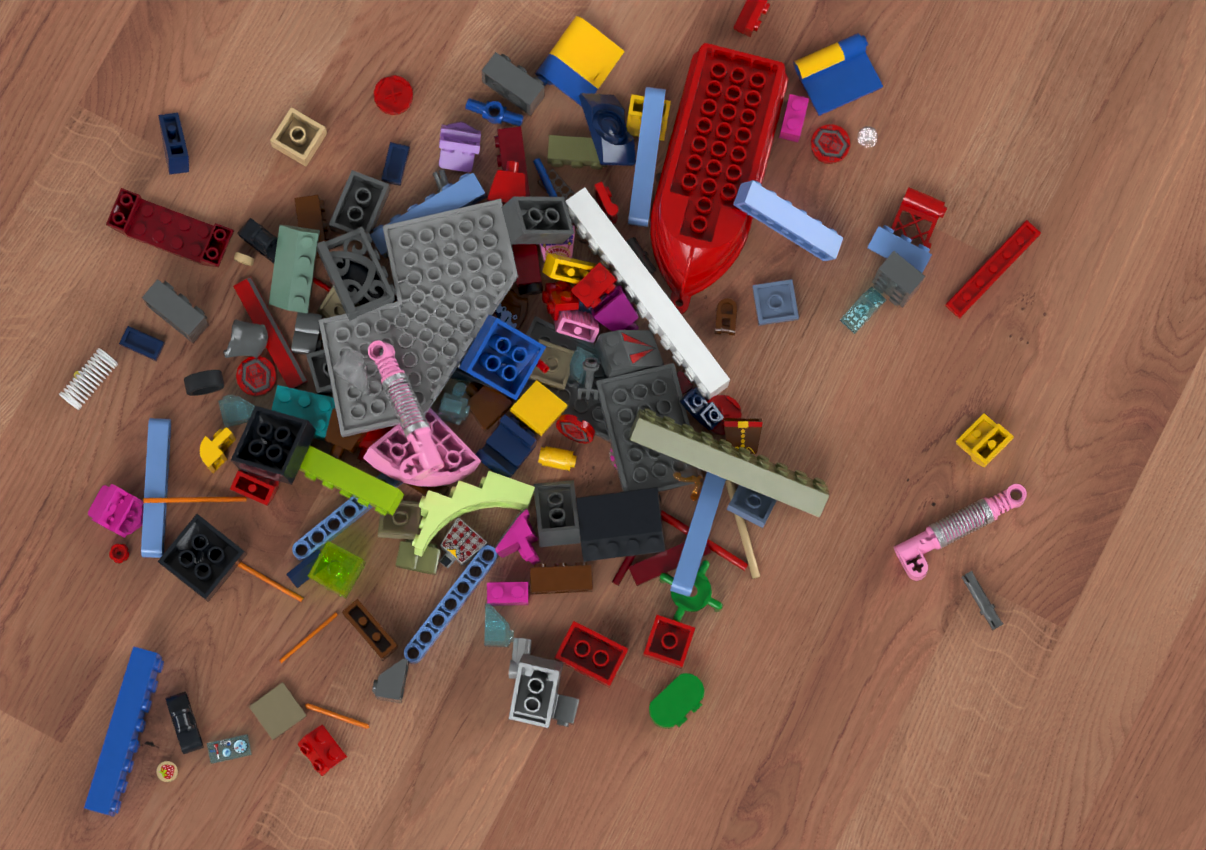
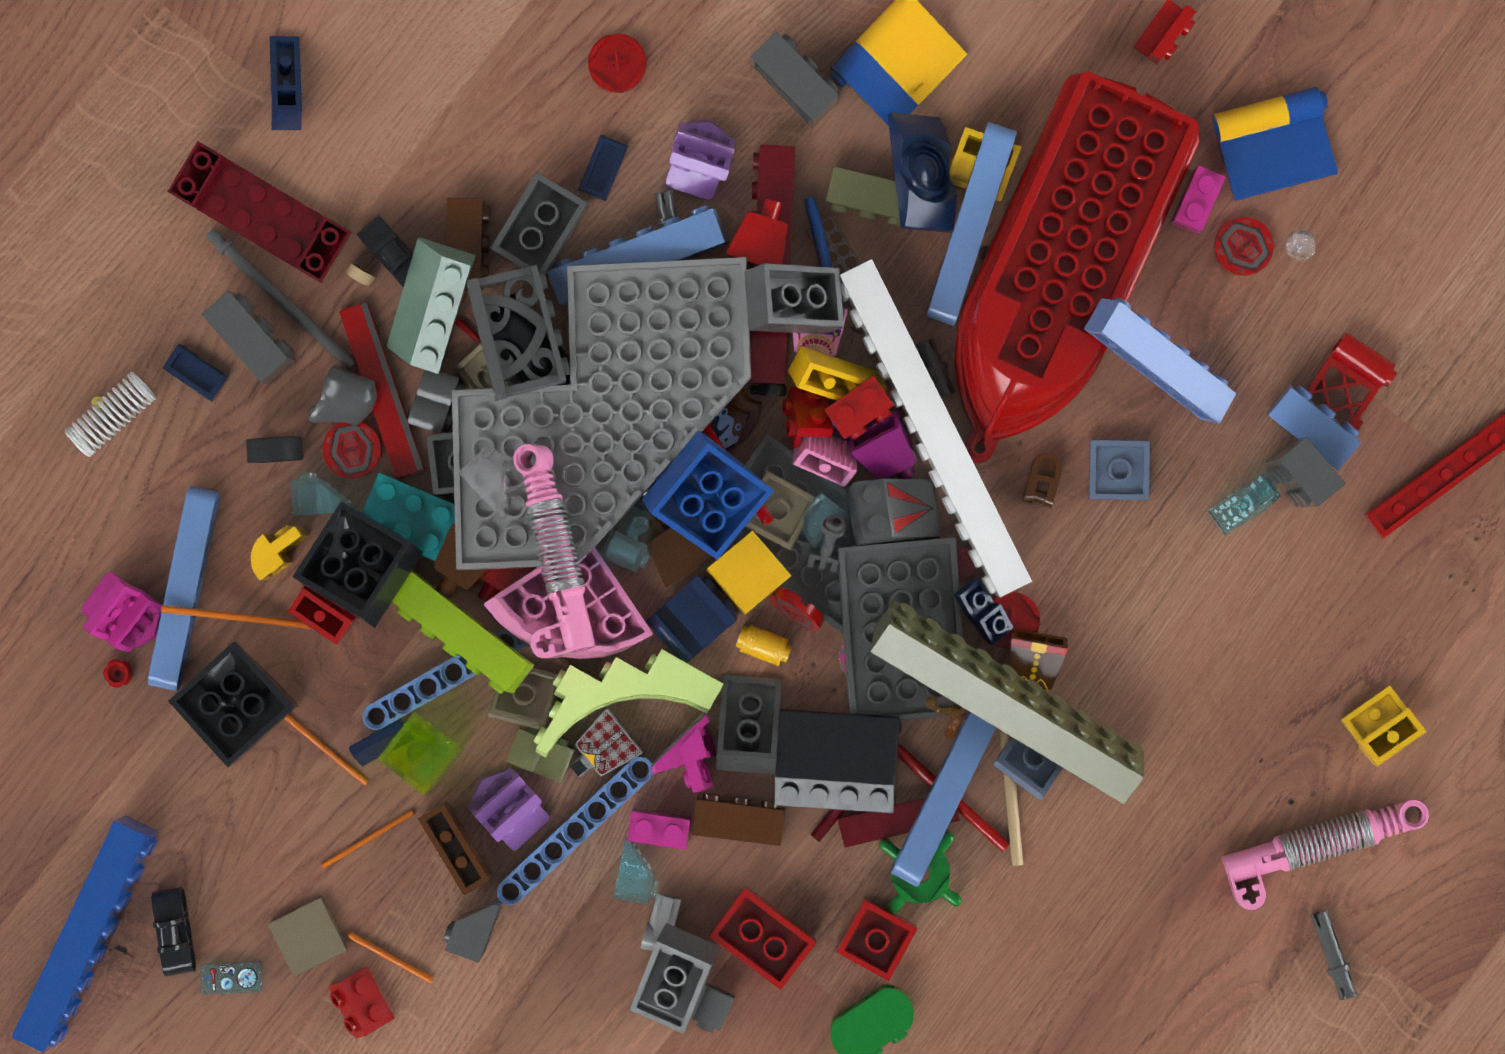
camera: 15 degrees right, 10 degrees up
tile [157,761,178,782] -> none
tan brick [270,107,327,166] -> none
blue axle [466,98,523,127] -> none
red plate [594,182,618,225] -> none
none -> dark grey bar [206,229,356,370]
none -> medium lavender piece [466,767,549,850]

